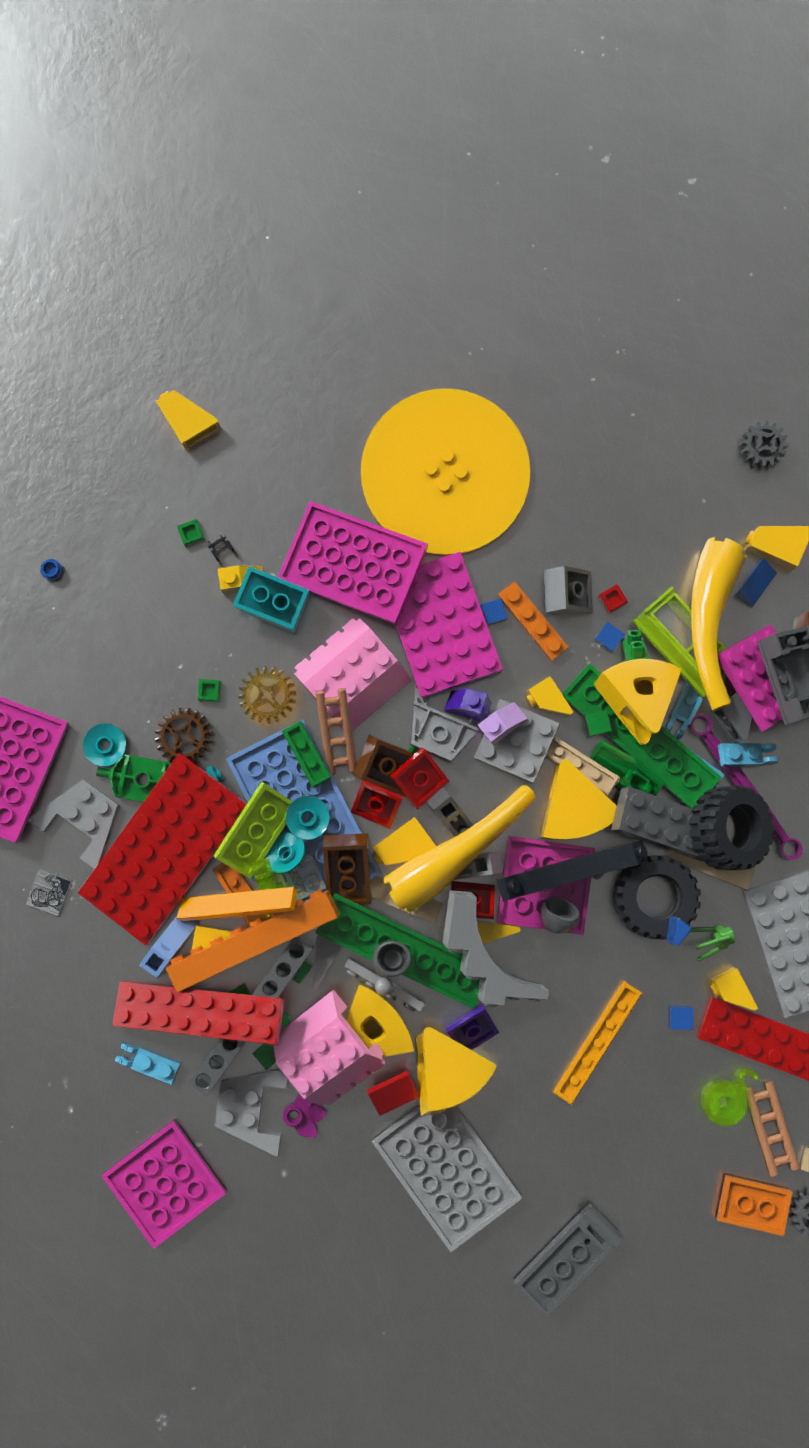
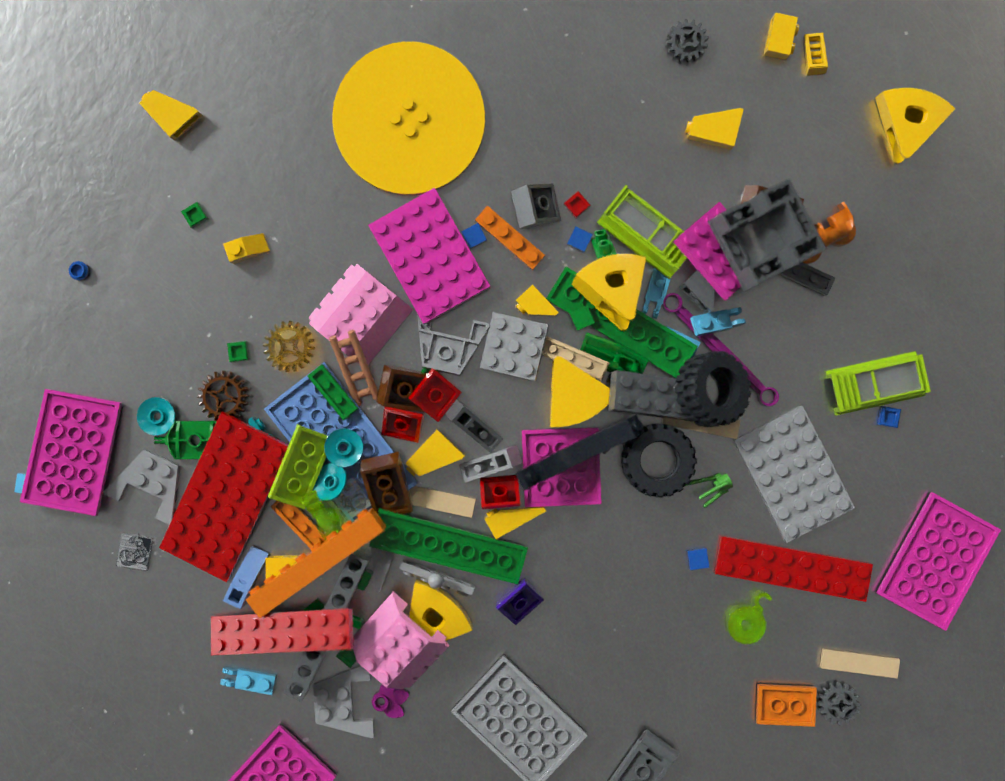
camera: 10 degrees left, 5 degrees up
light orange tile [177,887,298,921] -> none
black piece [208,534,238,566] -> none
teal slope [233,566,311,634] -> none
dark pink plate [278,501,428,624] -> none
red slope [366,1071,420,1116] -> none
dark grey hat [372,941,411,977] -> none
yellow brick [384,785,536,914] -> none
yellow piece [415,1027,497,1116] -> none
light grey arch [442,890,549,1007] -> none
dark purple slope [444,688,492,722] -> none
lavender slope [478,702,528,746] -> none
dark grey hat [541,897,580,934] -> none
light orange tile [553,981,643,1105] -> none
blue slope [667,916,691,946] -> none
yellow brick [691,537,747,711] -> none
yellow slope [710,967,758,1011] -> none
blue slope [735,558,777,607] -> none
nougat bar [744,1081,800,1177] -> none

